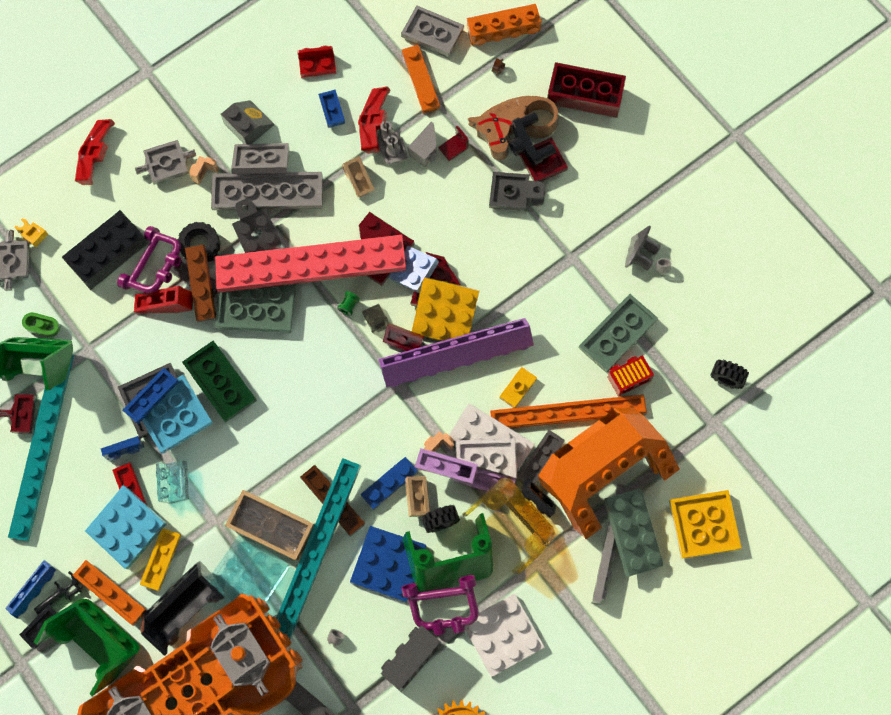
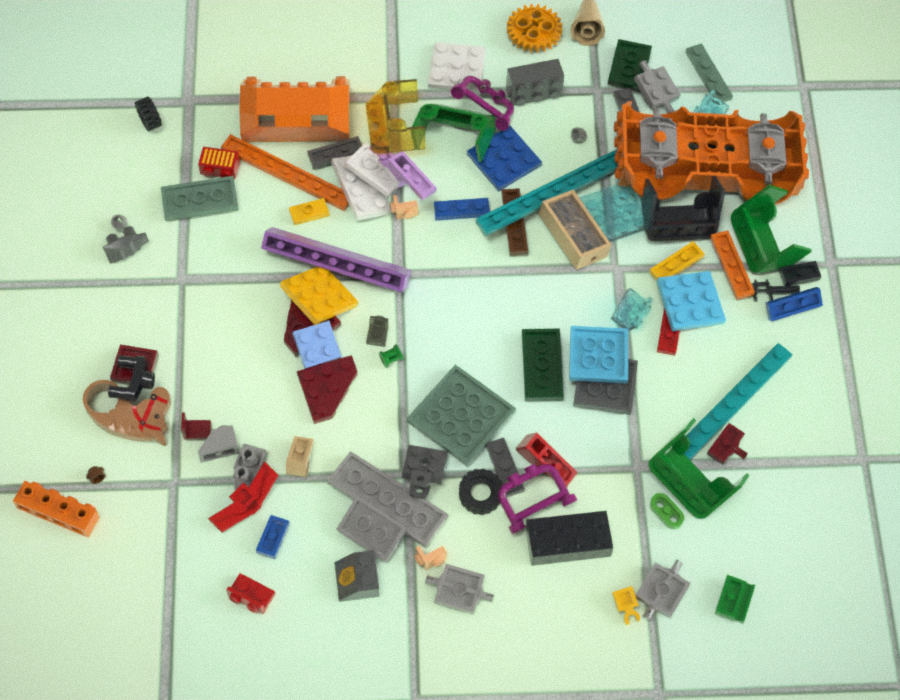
camera: 150 degrees left, 10 degrees down
red plate [75,119,115,186] -> none
blue plate [100,436,145,461] -> none
blue plate [123,368,179,424] -> none
dark orange plate [185,244,216,322] -> none
coral plate [215,235,406,293] -> none
dark red plate [382,323,425,351] -> none
light grey plate [401,5,464,57] -> none
orange plate [401,45,440,114] -> none
tan plate [405,476,430,517] -> none
black tyre [421,505,460,533] -> none
dark grey plate [489,172,545,211] -> none
black plate [522,478,556,518] -> none
dark red brick [547,62,626,118] -> none
light grey plate [591,484,626,605] -> none
sand green plate [603,488,664,577] -> none
yellow plate [669,490,742,559] -> none

